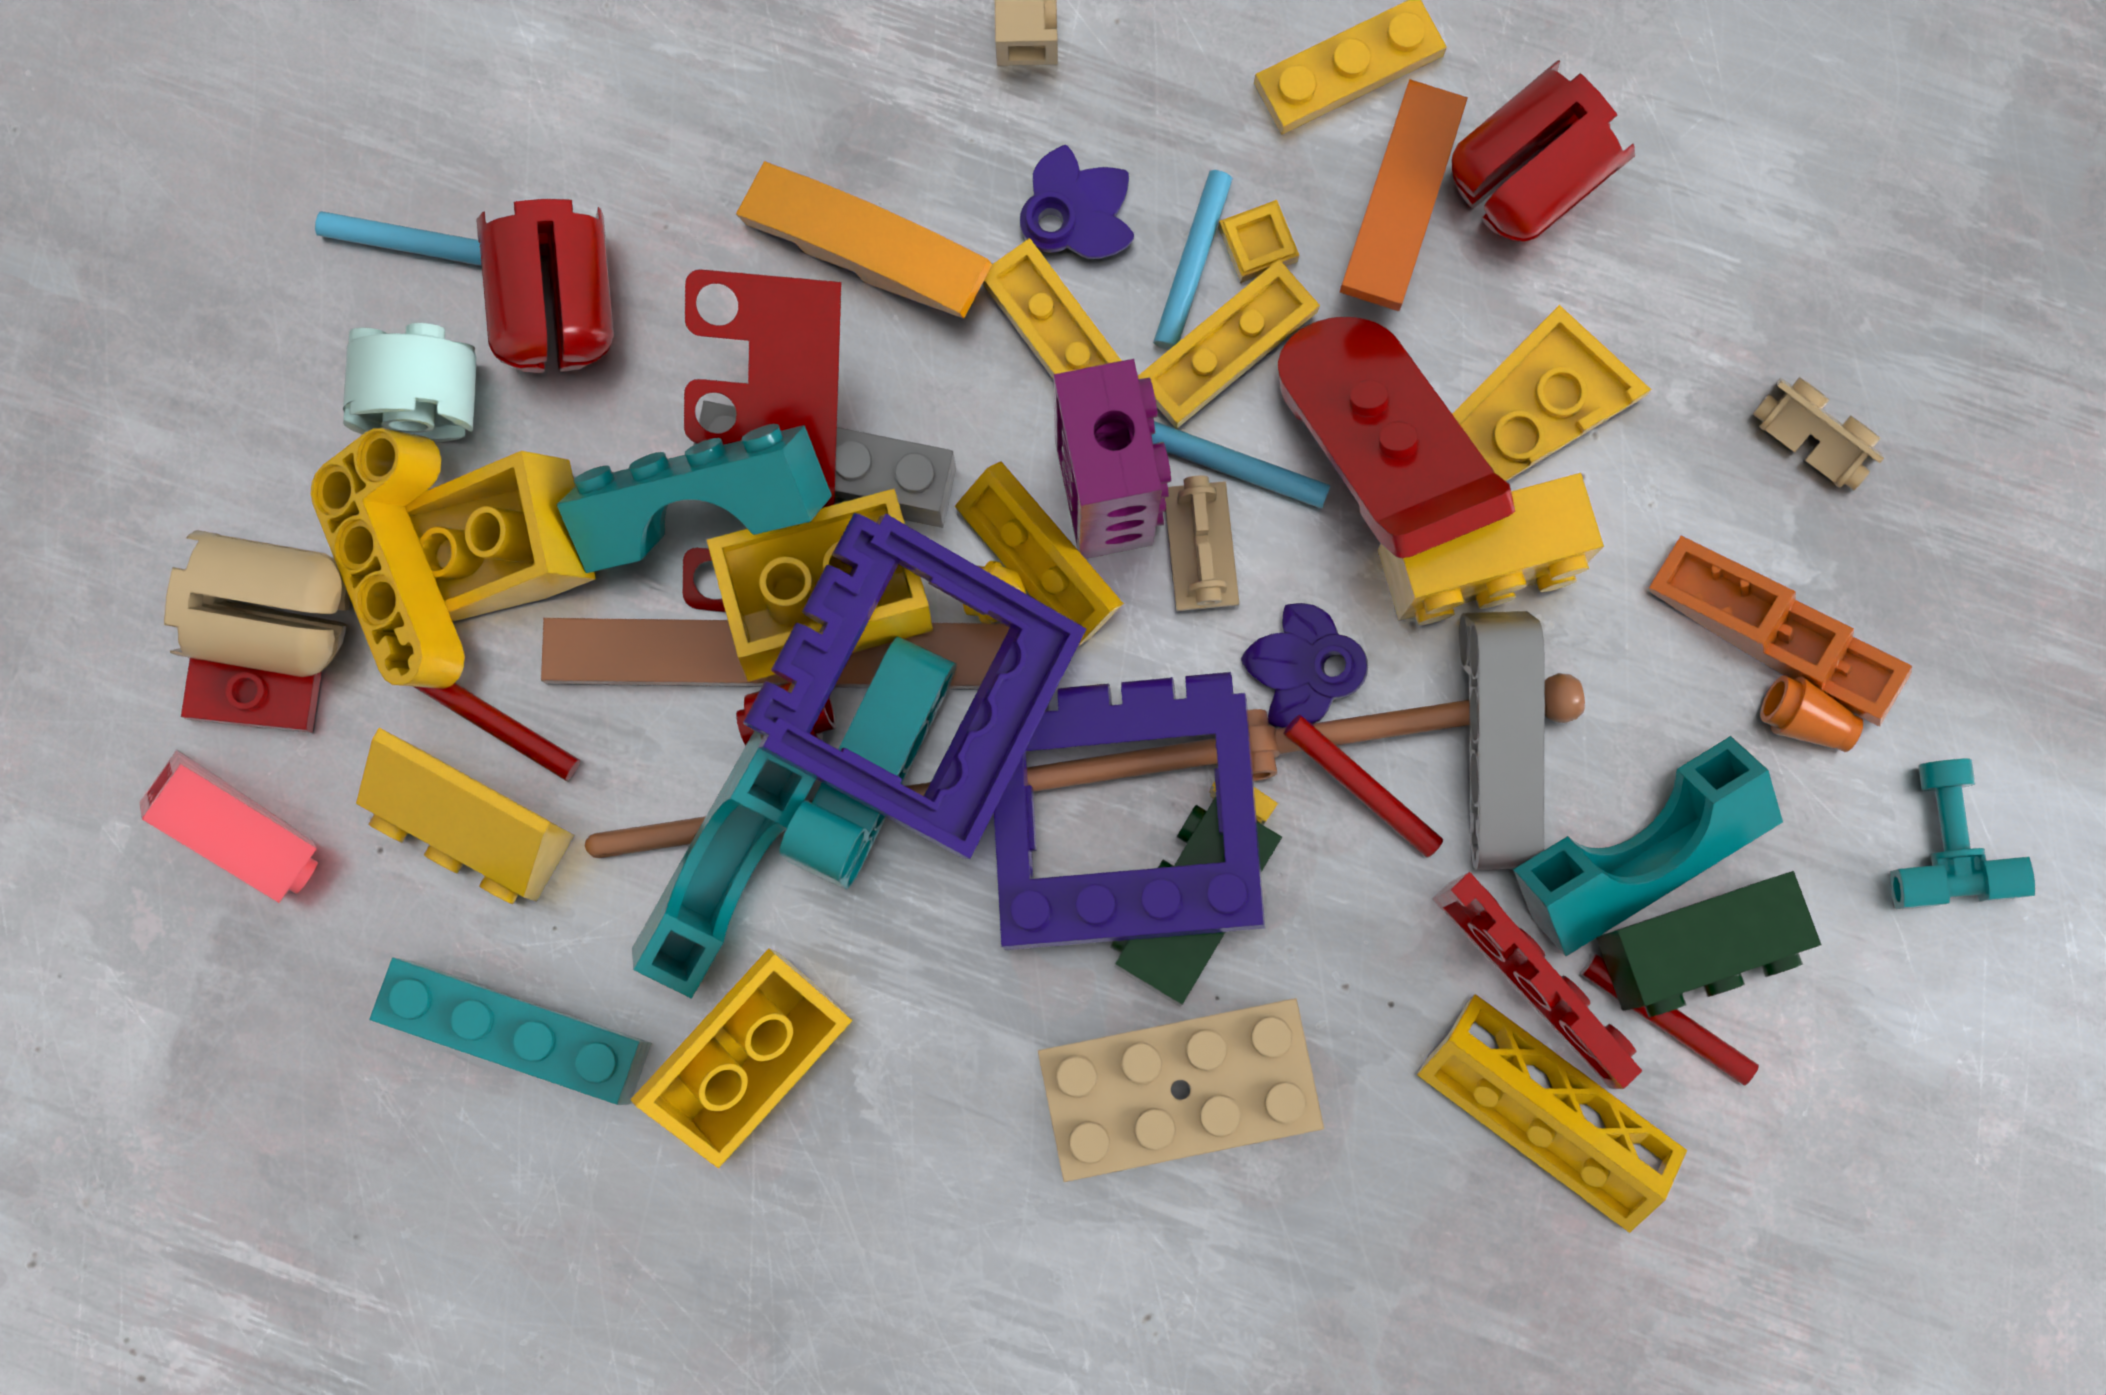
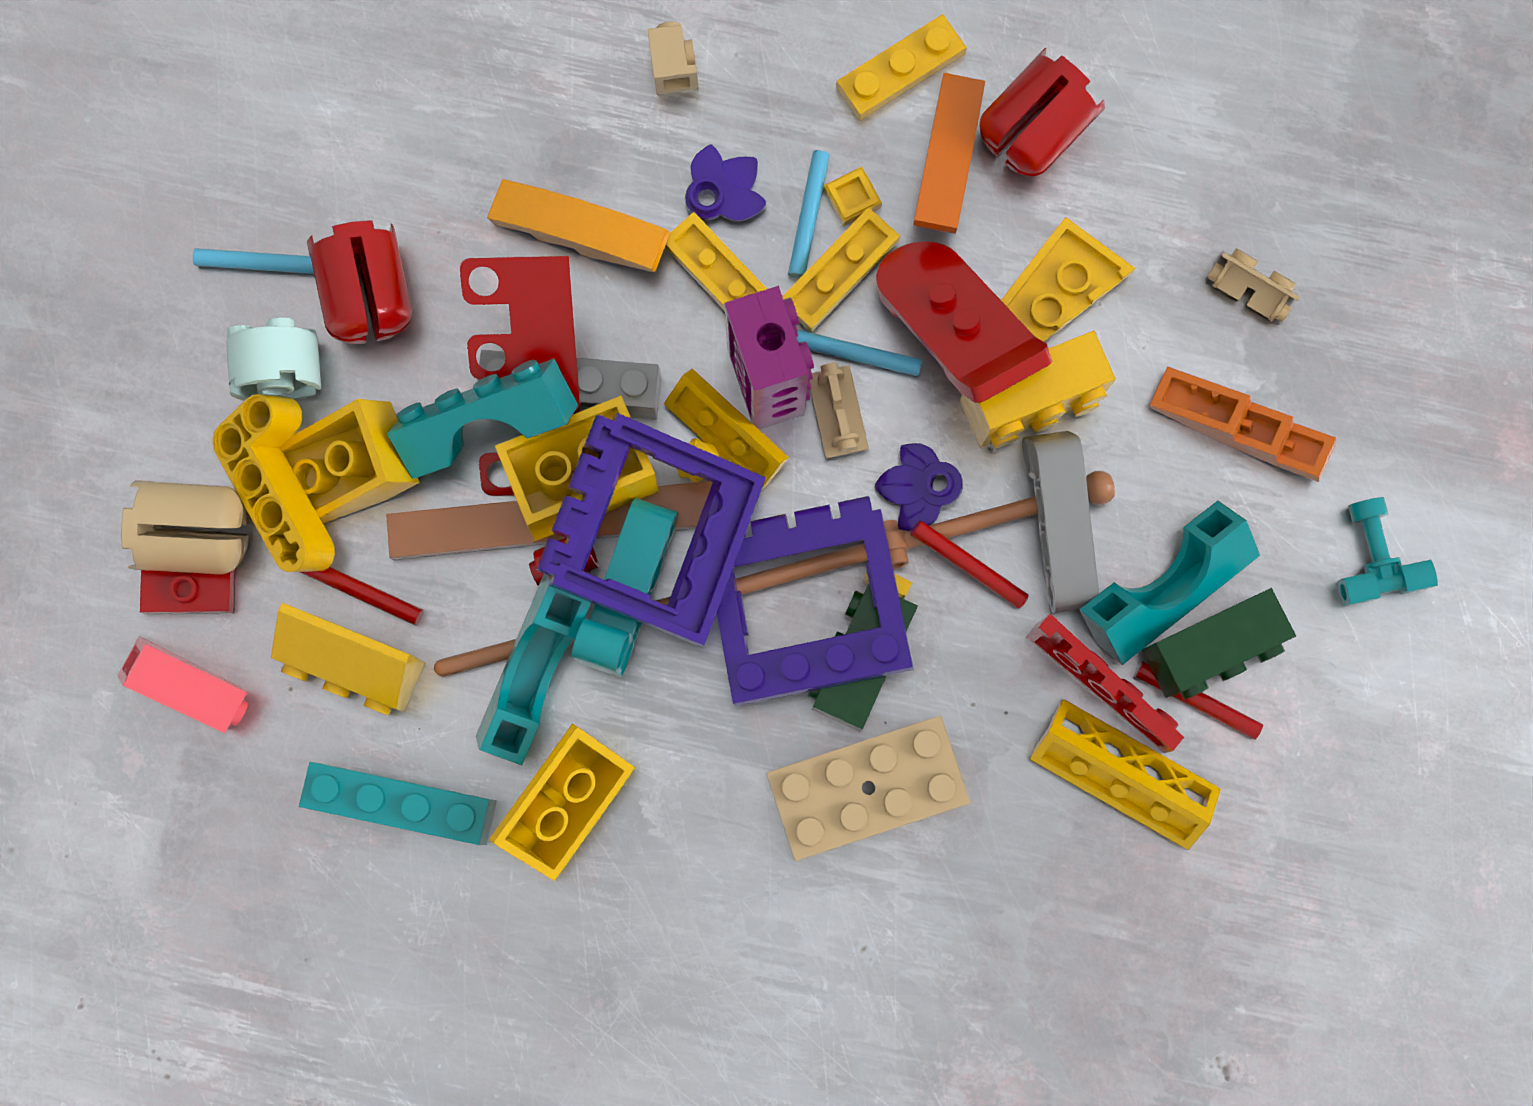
camera: 10 degrees left, 0 degrees up
orange cone [1760,675,1863,752] -> none

